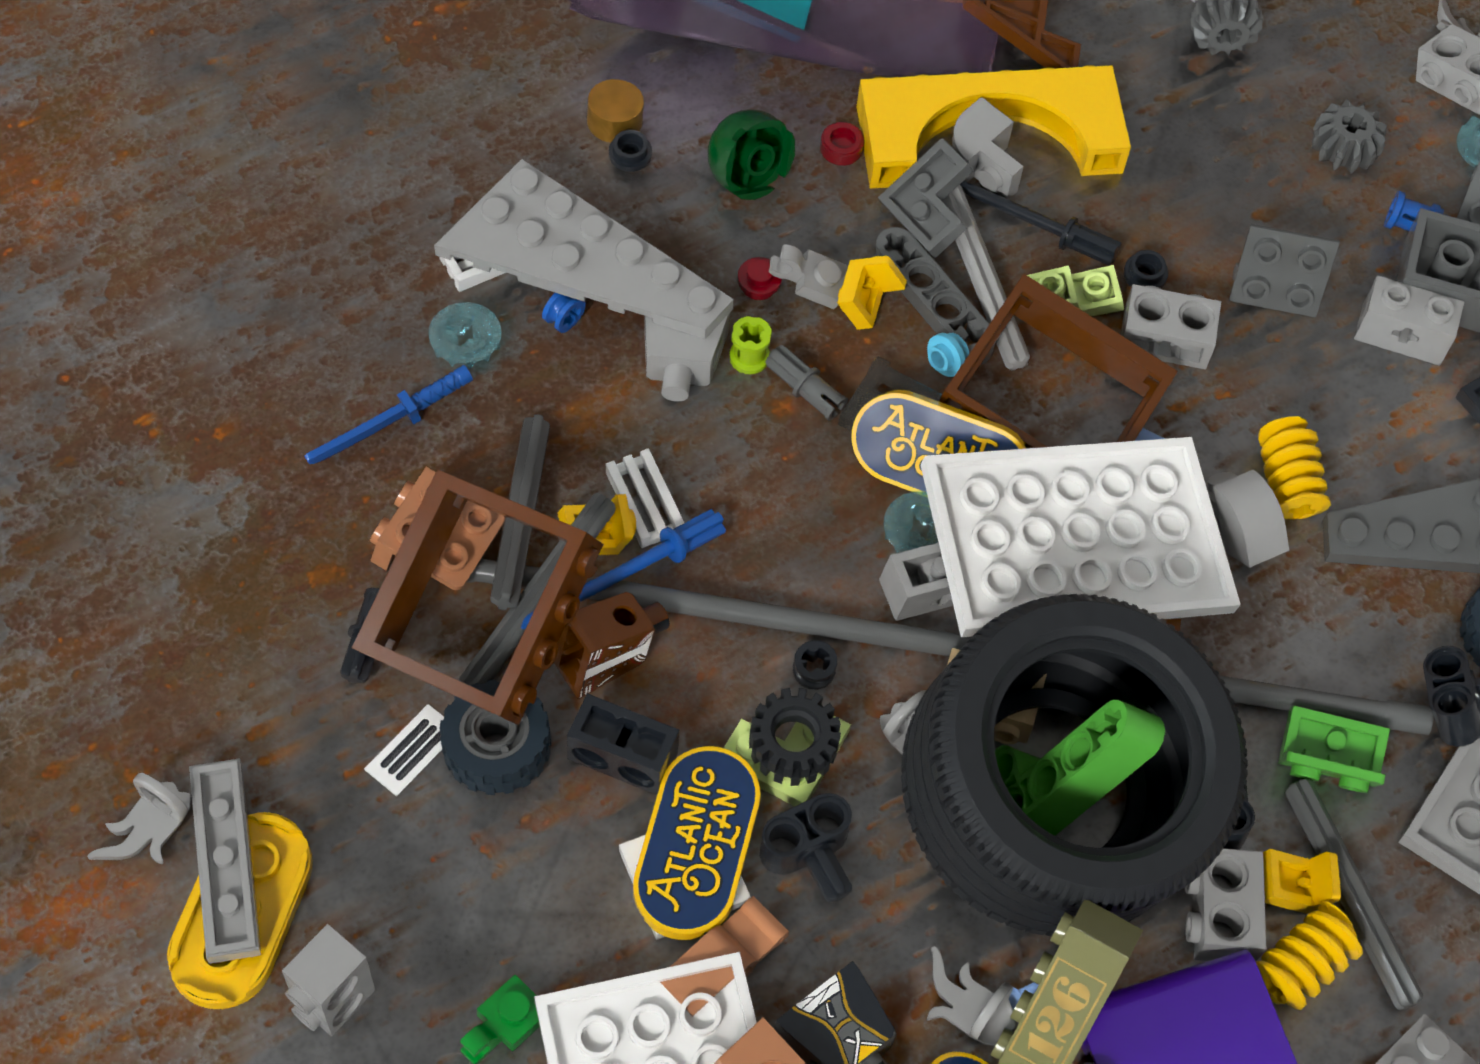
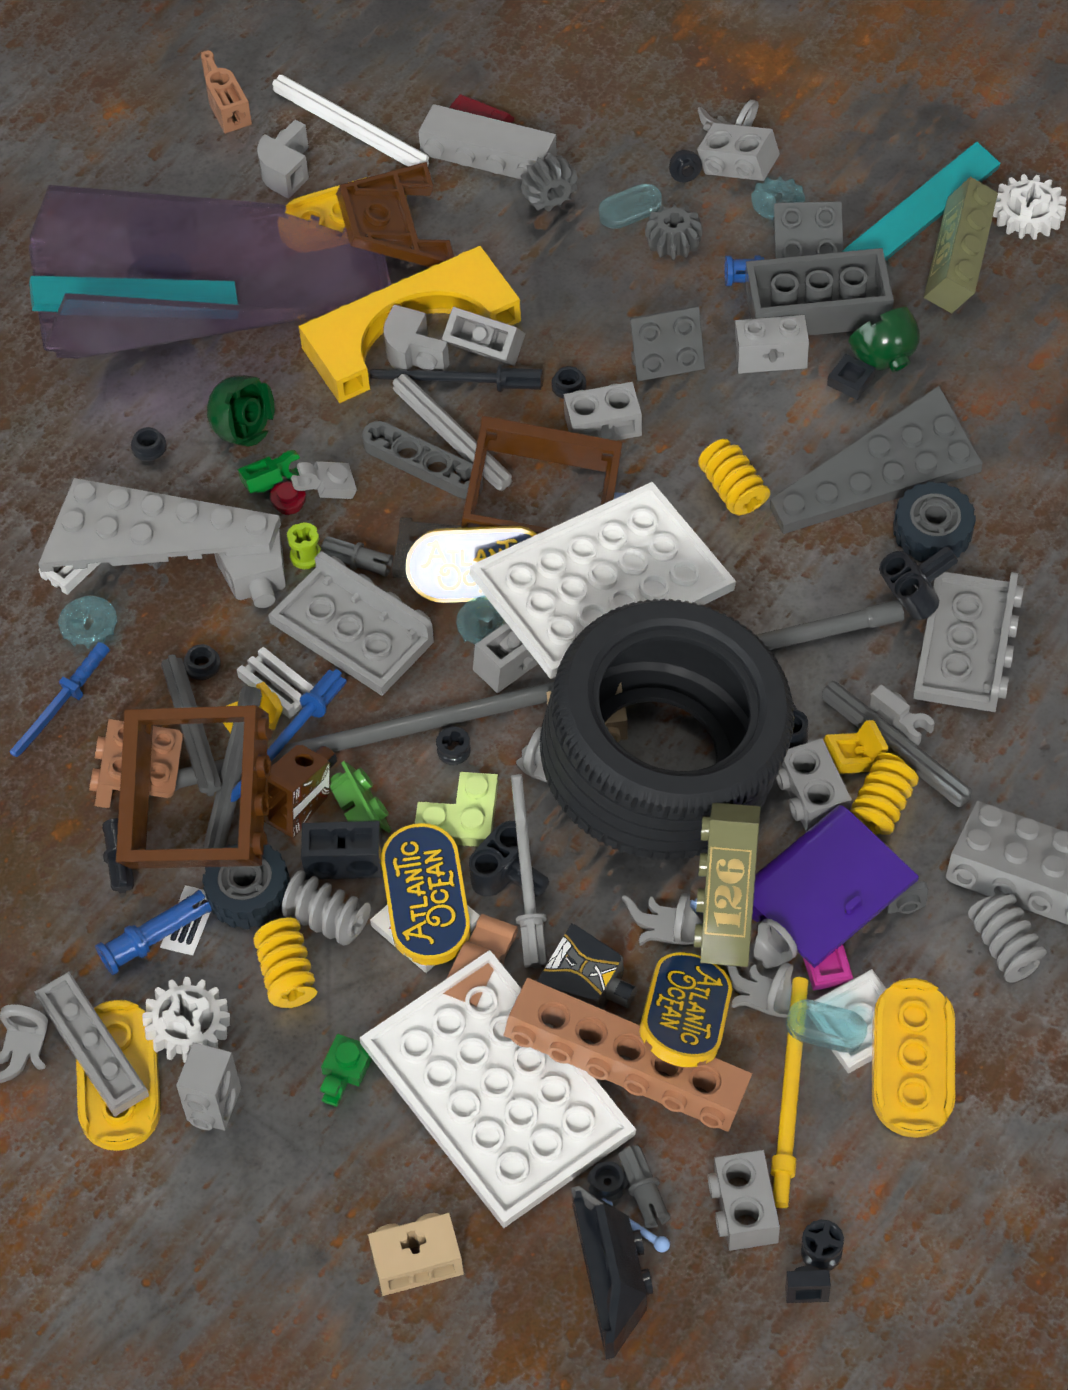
camera: 15 degrees left, 5 degrees down
blue bush [542,293,586,333] -> none
pearl gold piece [587,79,644,143] -> none
black tyre [749,688,841,786] -> none
dark red tile [820,122,864,166] -> none
yellow bracket [837,256,907,330] -> none
dark grey plate [878,138,974,259] -> none
medium azure plate [927,333,969,377] -> none
bright green beam [995,700,1165,836] -> none
yellowish green slope [1027,265,1124,316] -> none
light grey brick [1205,470,1290,568] -> none
bright green bracket [1278,705,1390,793] -> none
none -> blue pin [95,890,212,975]
none -> white gear [142,977,230,1063]
none -> black plate [183,644,221,680]
none -> green plate [237,450,300,494]
none -> yellow piece [253,917,318,1008]
none -> light grey bracket [269,552,434,696]
none -> light grey piece [282,870,371,946]
none -> bright green hinge [330,761,392,833]
none -> light grey brick [442,307,526,366]
none -> light grey piece [511,774,547,968]
none -> clear light blue tile [599,184,662,229]
none -> black plate [669,150,702,183]
none -> light grey plate [870,684,935,745]

